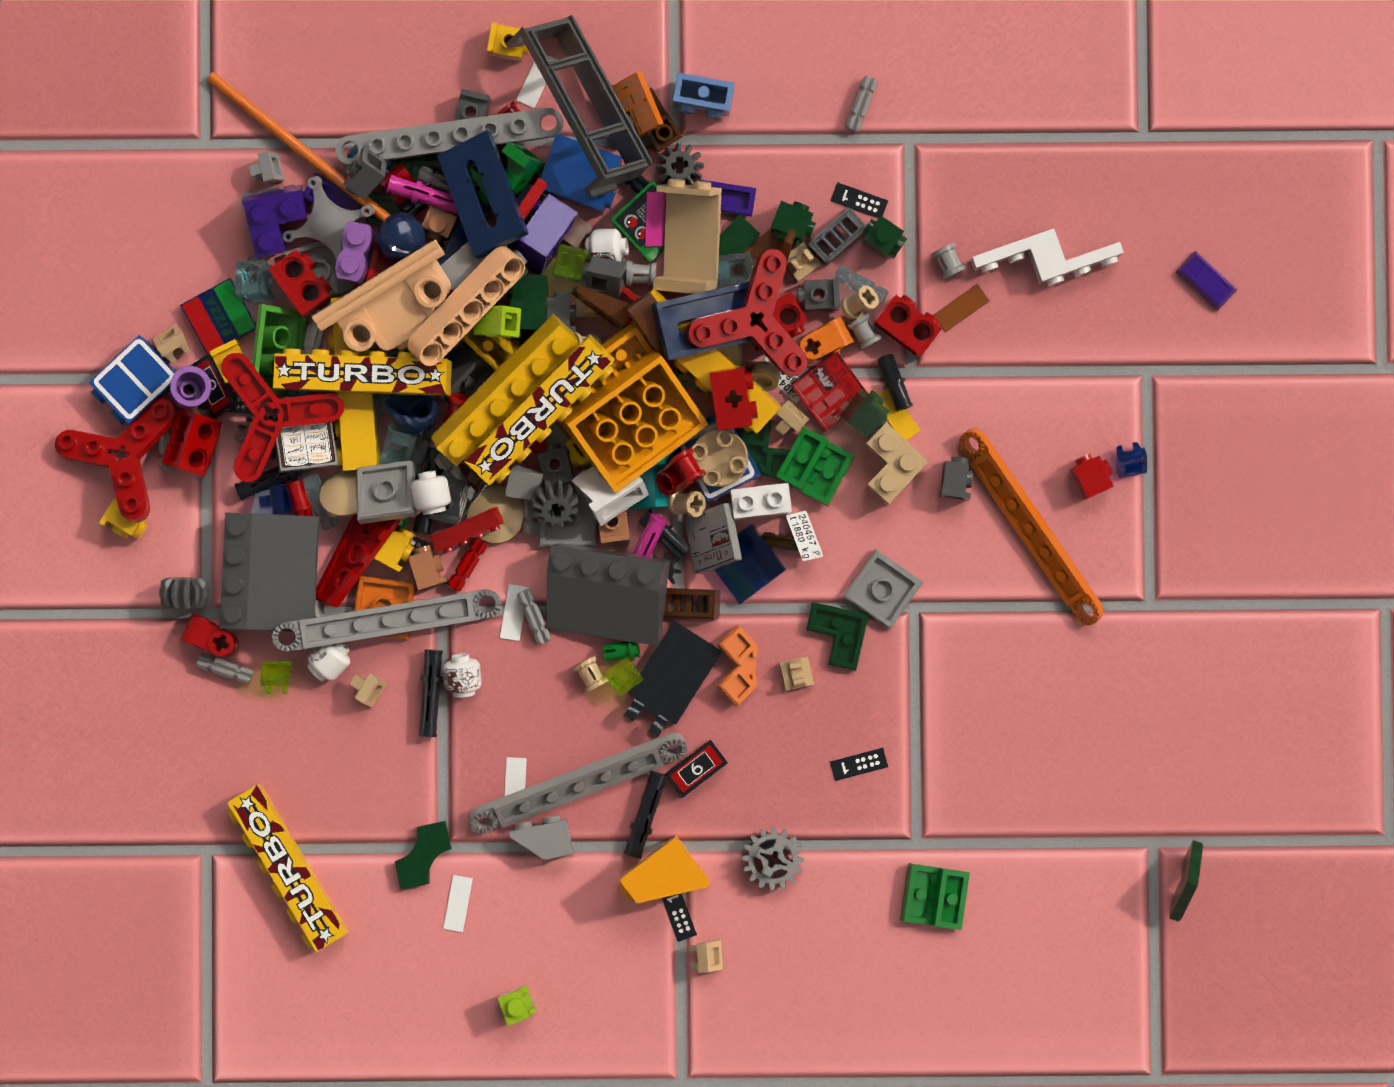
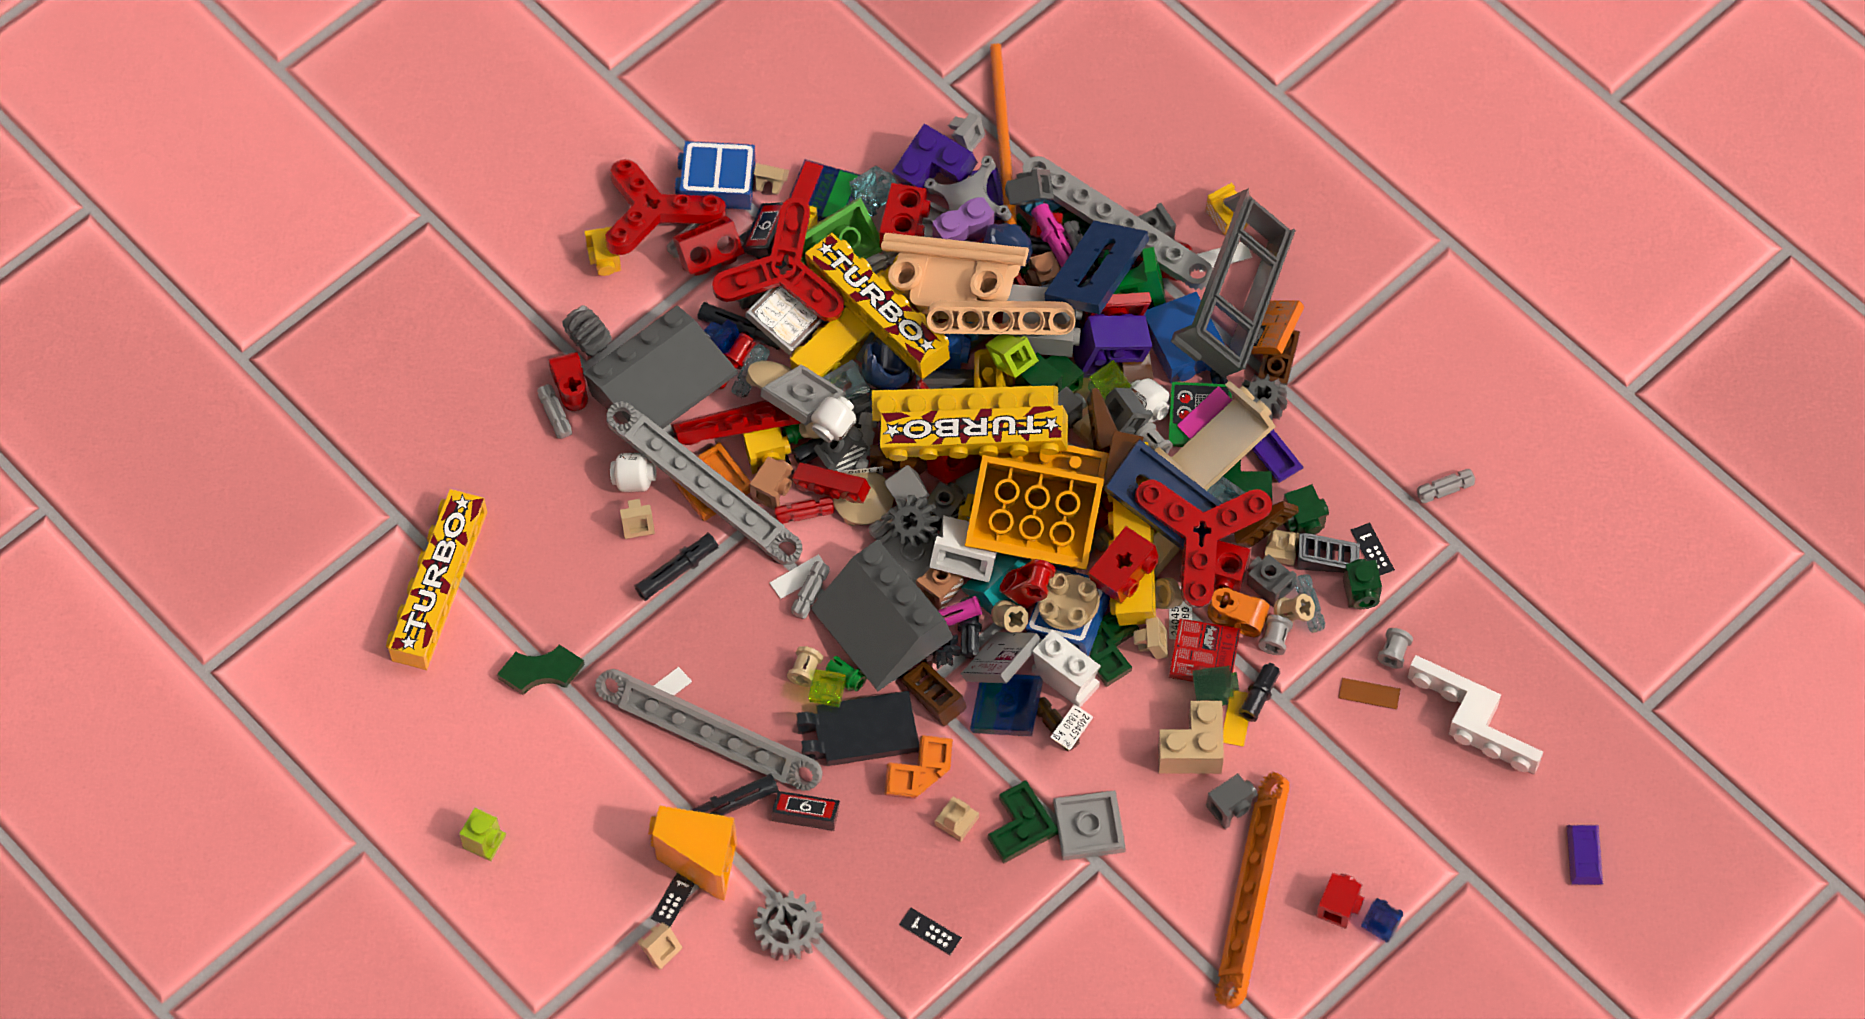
camera: 50 degrees right, 25 degrees down
medium lavender plant [170,366,211,410] -> none
clear neon green tile [260,661,292,694] -> none
white head [443,653,482,698] -> none
white sticker [443,875,473,932] -> none
light grey slope [509,815,574,860] -> none
medium blue brick [673,73,735,120] -> none
green slope [776,427,855,507] -> none
red brick [874,294,942,359] -> none

